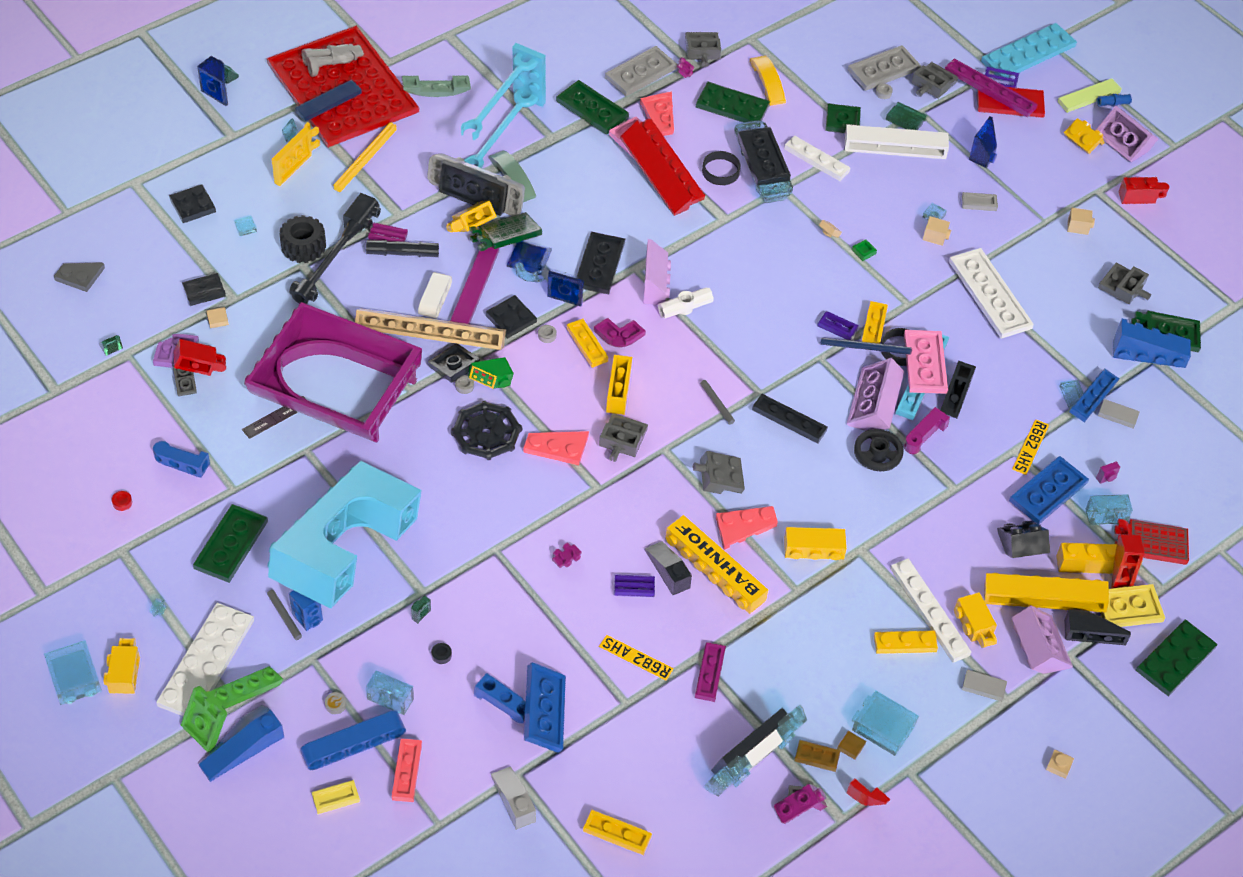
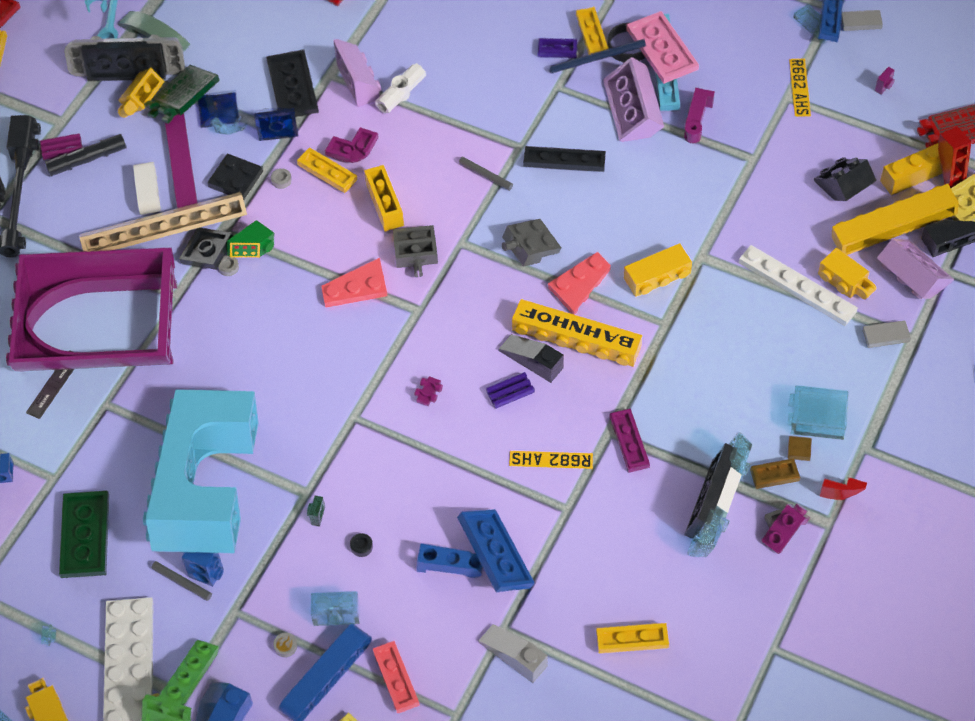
camera: 20 degrees left, 5 degrees up
black plate [450,400,523,460] -> none
black wheel [854,429,904,472] -> none
yellow plate [874,631,938,654] -> none
black slope [940,360,976,419] -> none
blue plate [1009,456,1089,524] -> none
clear light blue brick [1085,494,1133,525] -> none

